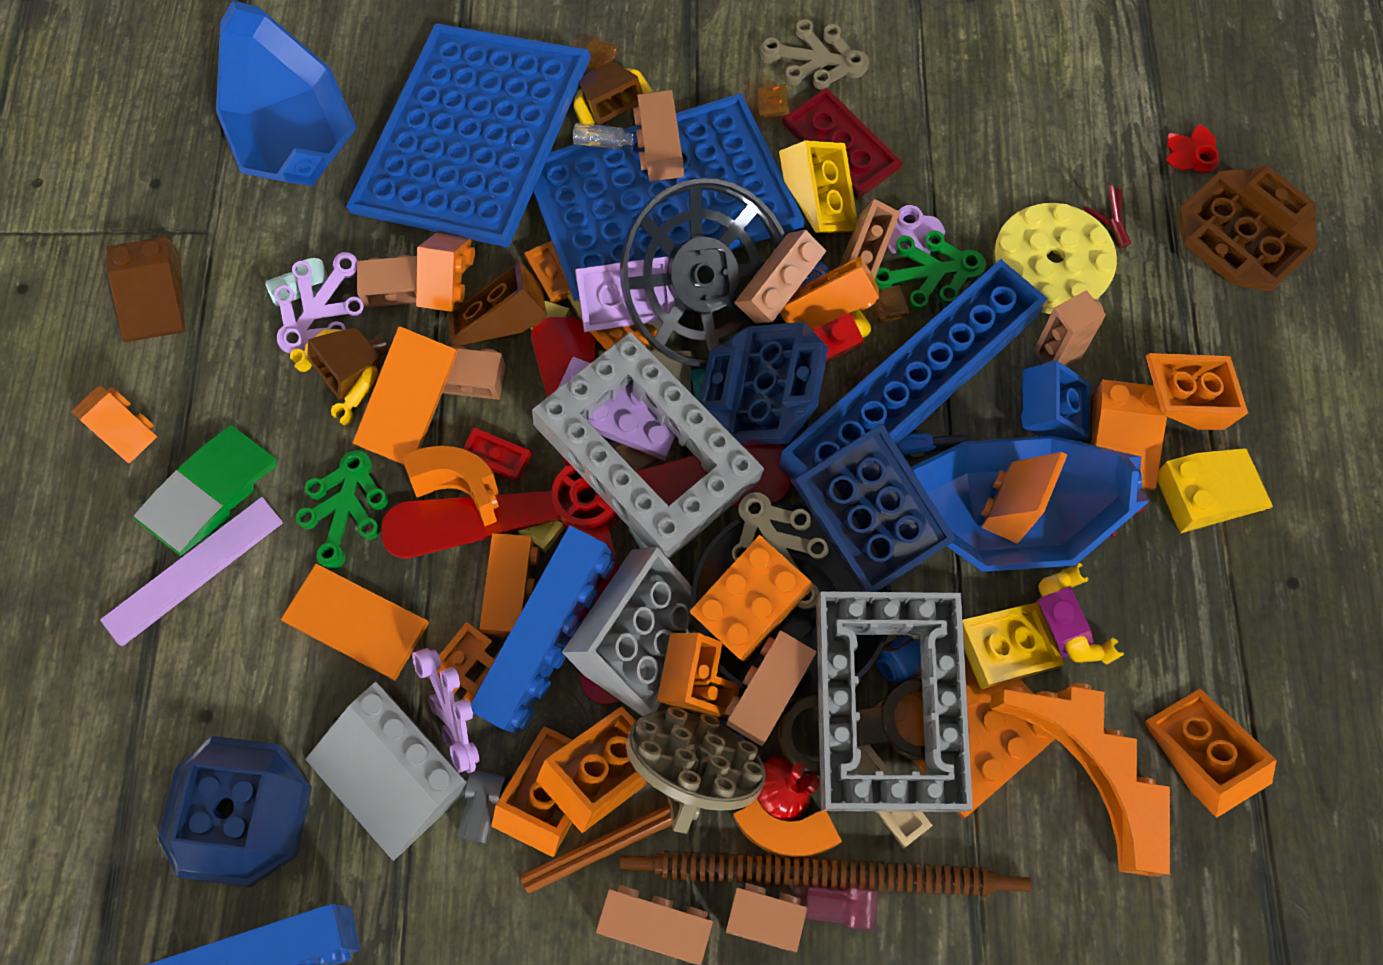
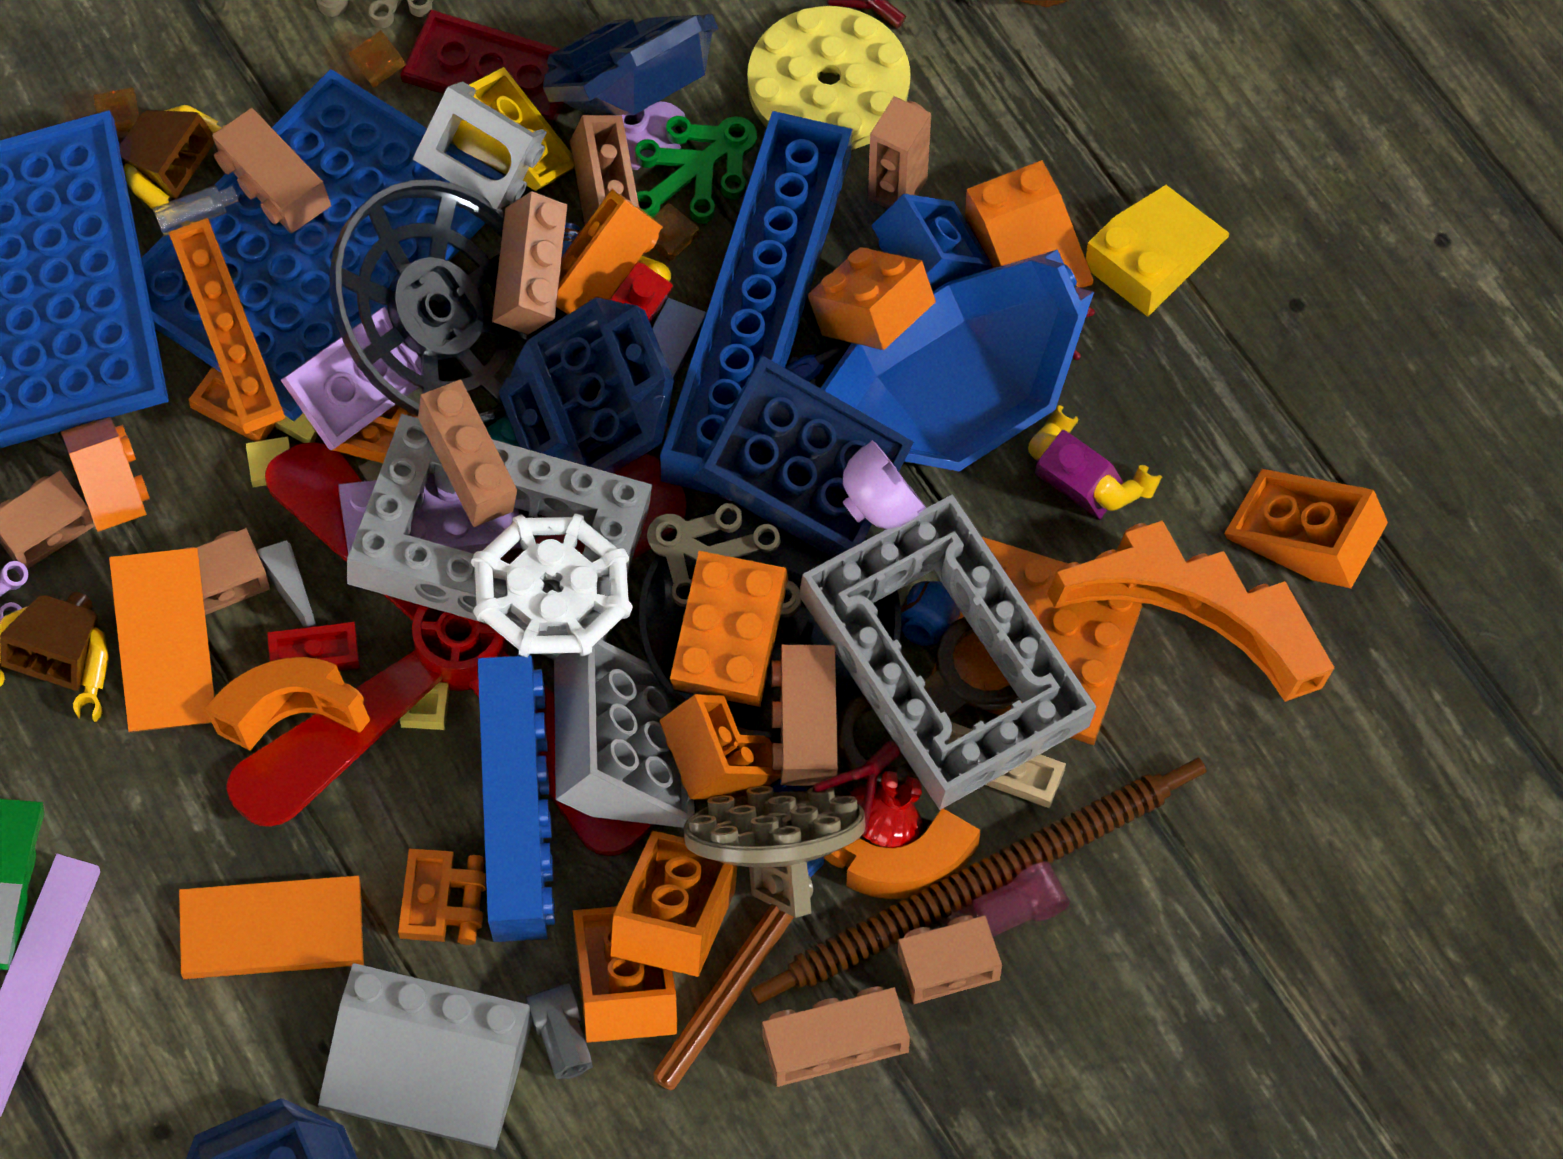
camera: 35 degrees left, 5 degrees down
green plant [296,450,388,570] -> none
lavender plant [412,648,479,773] -> none
reddish brown slope [448,261,547,347] -> none
orange brick [479,533,540,639] -> none
yellow plate [962,602,1065,689] -> none
orange slope [980,452,1067,544] -> none
orange slope [1146,353,1248,430] -> none
none -> orange plate [169,218,286,434]
none -> light grey slope [257,540,316,628]
none -> light grey panel [413,81,547,210]
none -> nougat brick [418,379,517,527]
none -> white plate [471,513,633,658]
none -> dark blue piece [543,14,718,115]
none -> light blue tile [652,298,706,382]
none -> orange brick [807,247,936,350]
none -> dark red plant [813,741,900,835]
none -> lavender cylinder [843,440,926,529]

